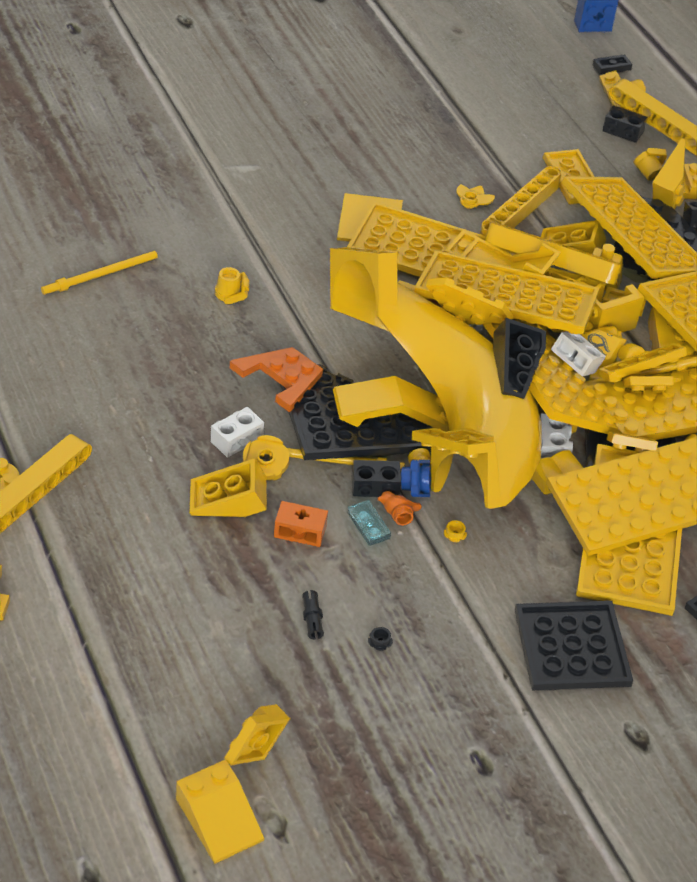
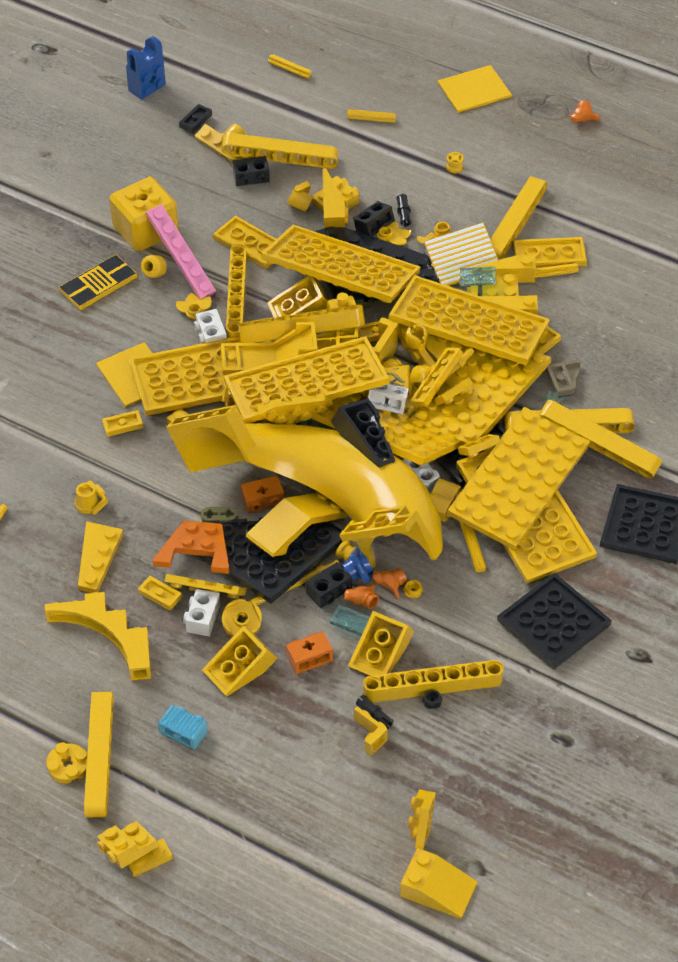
camera: 30 degrees left, 5 degrees up
none -> yellow arch [45,592,151,681]
none -> tile [59,254,137,311]
none -> yellow wing [78,521,124,593]
none -> yellow plate [102,410,143,437]
none -> yellow plate [109,176,179,251]
none -> yellow plate [138,576,182,611]
none -> yellow head [141,255,167,278]
none -> bright pink plate [146,204,216,299]
none -> medium azure brick [158,705,208,750]
none -> yellow wing [164,574,246,599]
none -> white brick [194,309,227,344]
none -> olive beam [201,507,238,523]
none -> orange brick [240,476,284,514]
none -> yellow slope [348,611,414,676]
none -> yellow bracket [354,707,388,756]
none -> yellow beam [363,660,504,702]
none -> orange animal [372,568,407,600]
none -> yellow plate [398,324,435,366]
none -> yellow axle [459,521,486,573]

